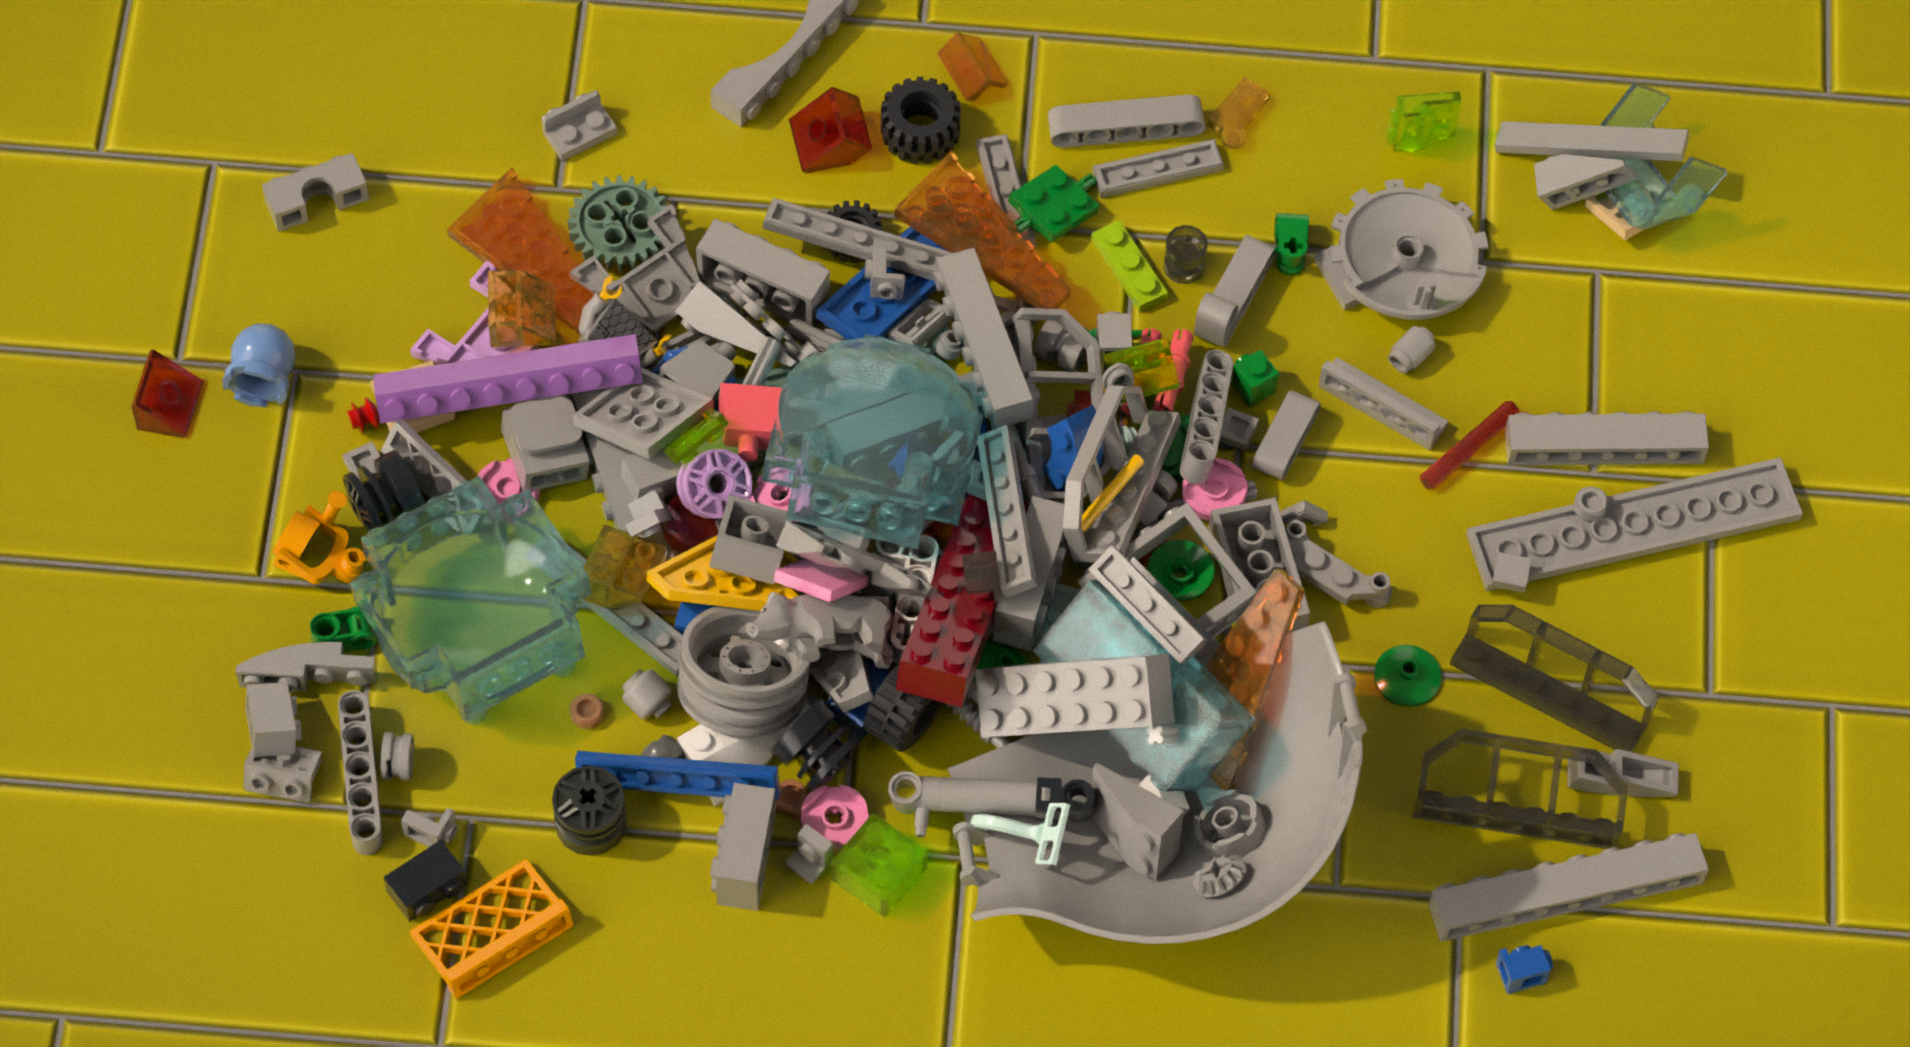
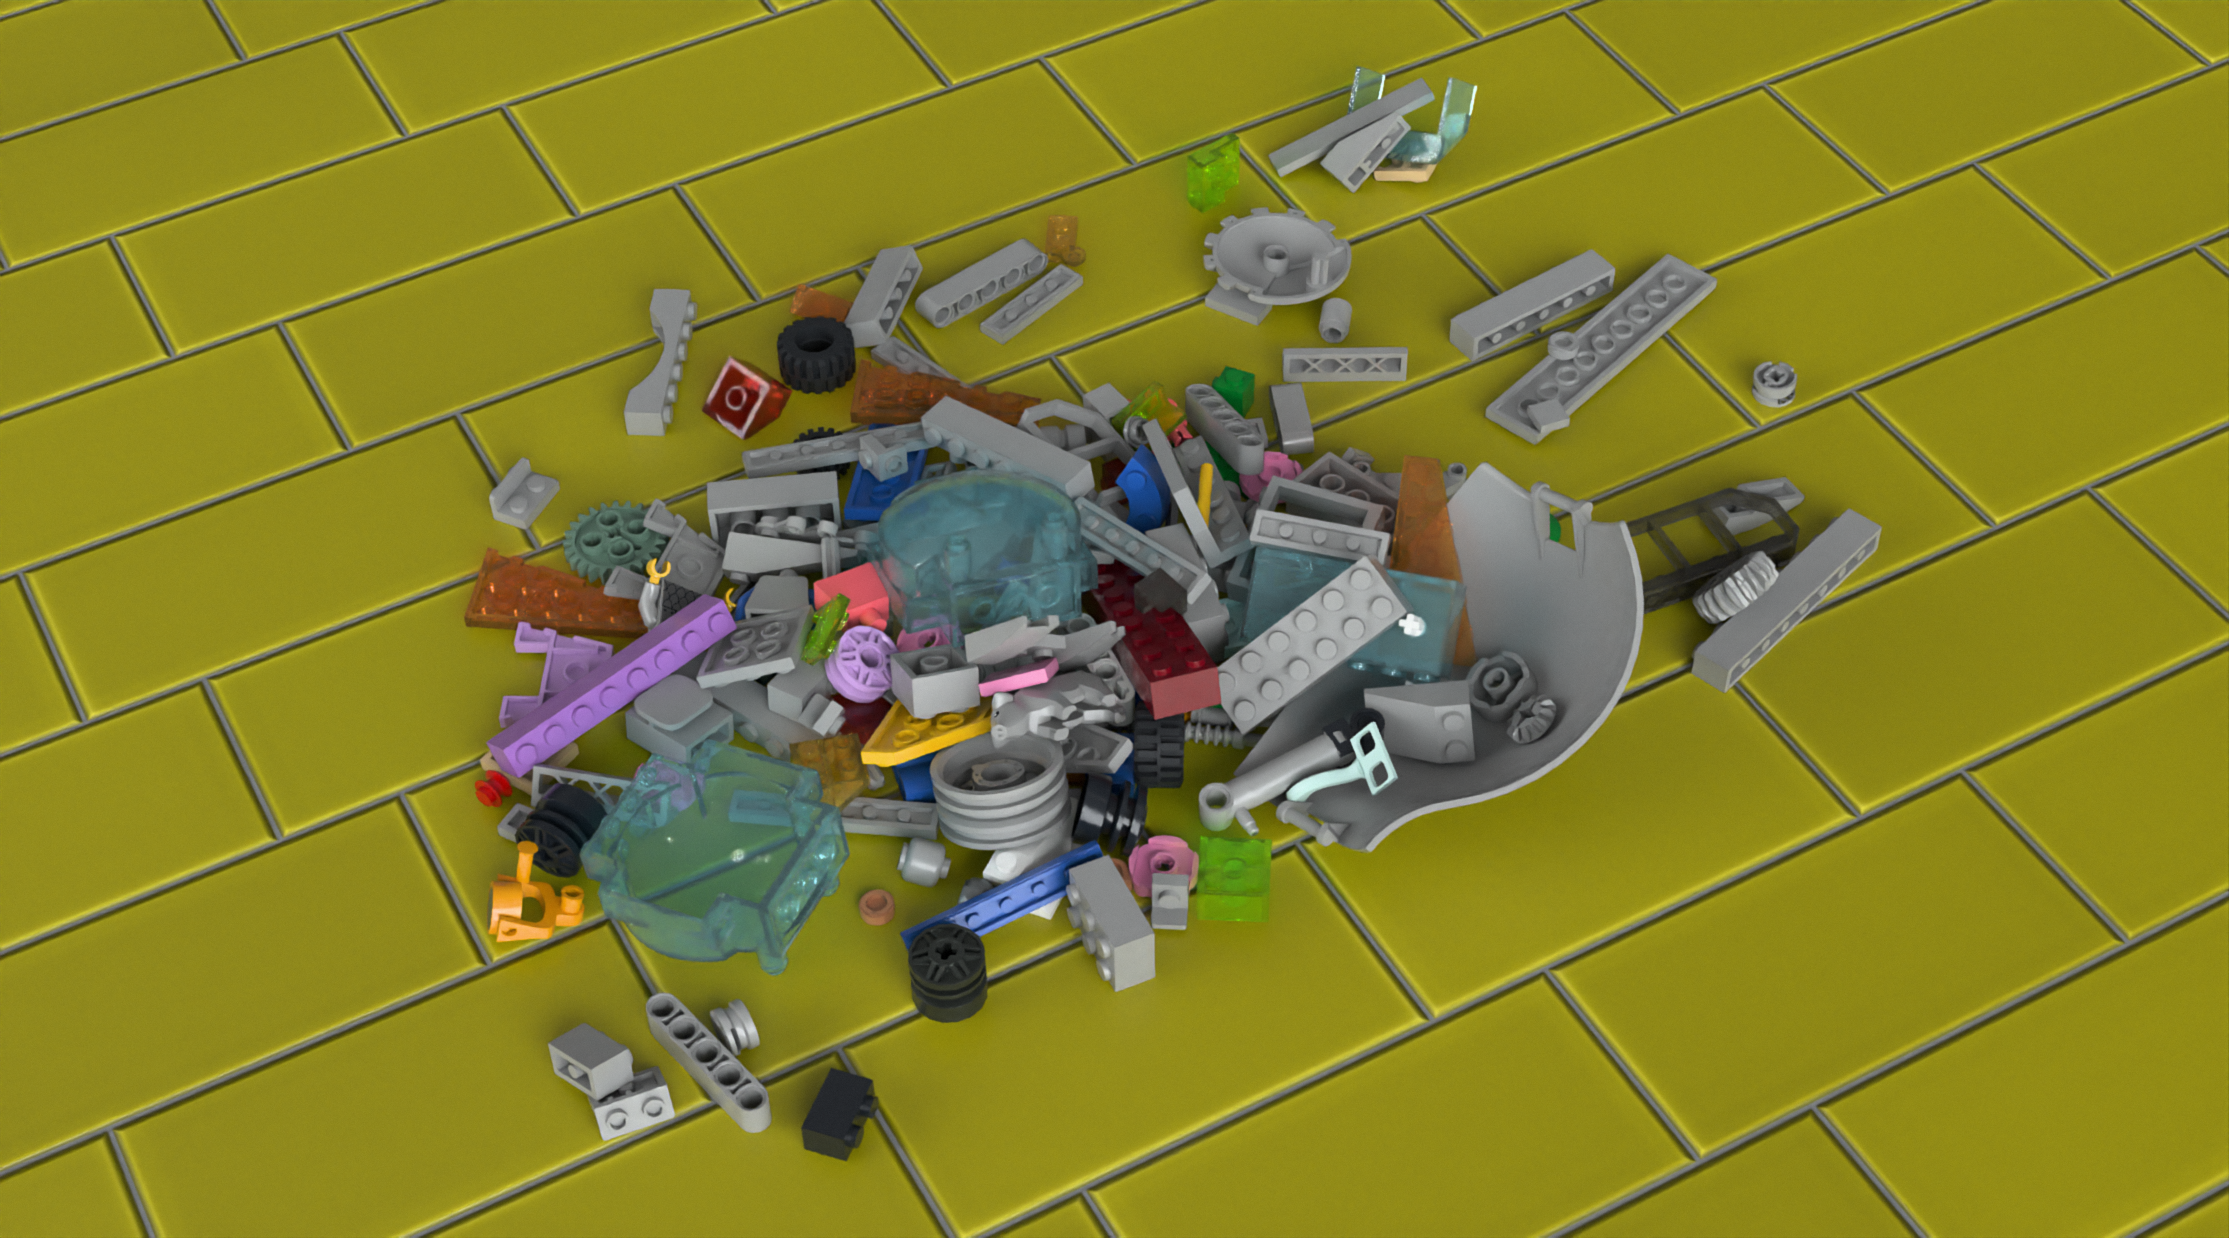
camera: 30 degrees left, 15 degrees down
clear red slope [131,349,204,438] -> none
medium blue tile [222,323,295,407] -> none
light grey slope [236,642,377,693] -> none
light grey arch [262,153,369,232] -> none
green piece [310,606,377,651] -> none
light grey bracket [401,808,458,847] -> none
light orange fence [410,859,573,999] -> none
clear yellow slope [488,270,557,348] -> none
green plate [1008,165,1099,243] -> none
lime plate [1091,220,1168,312] -> none
clear smoke wheel [1163,225,1208,284] -> none
light grey beam [1194,235,1277,348] -> none
green piece [1274,213,1309,276] -> none
clear red axle [1419,401,1520,490] -> none
clear smoke plate [1450,605,1659,752] -> none
blue brick [1496,945,1553,994] -> none
none -> light grey brick [844,245,923,348]
none -> light grey gear [1692,551,1779,624]
none -> light grey wheel [1752,361,1797,407]

